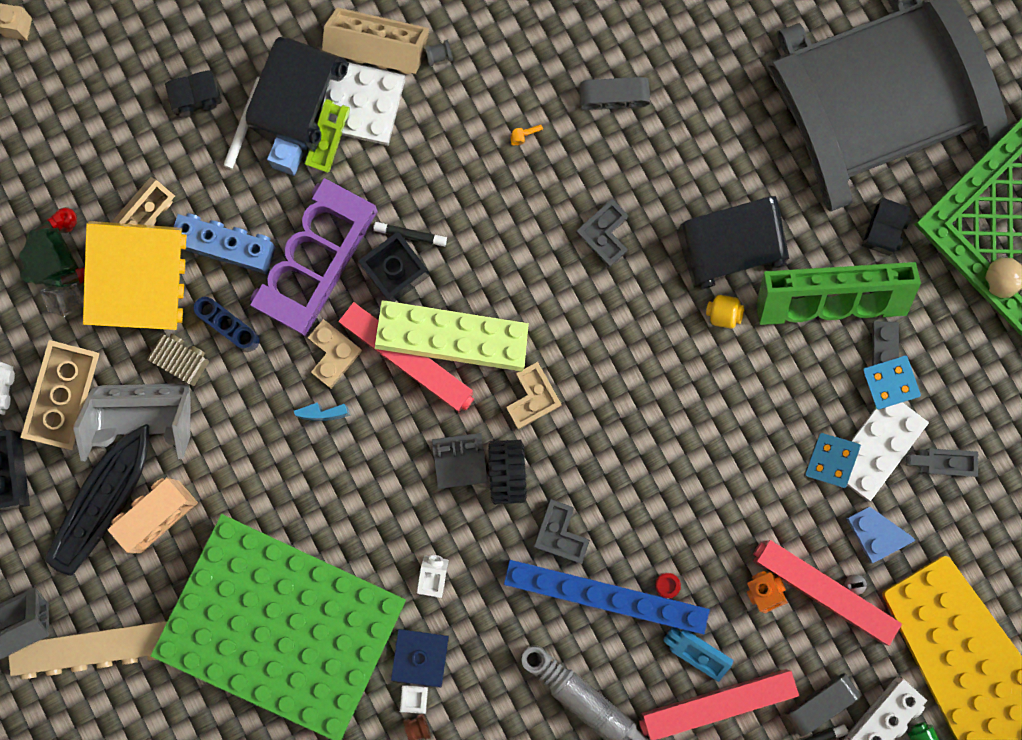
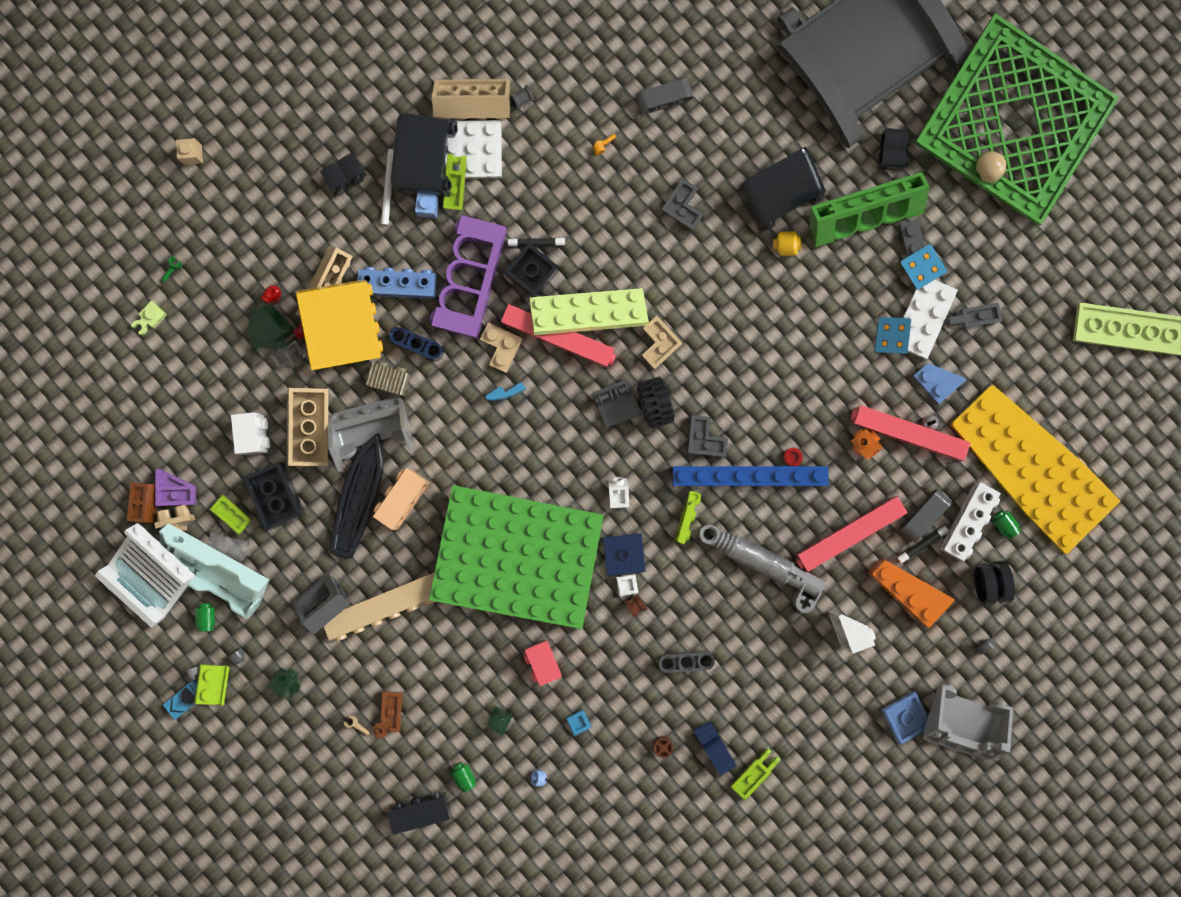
camera: 15 degrees left, 5 degrees up
dark azure hinge [663,627,734,682] -> none
none -> lime hinge [674,491,701,544]

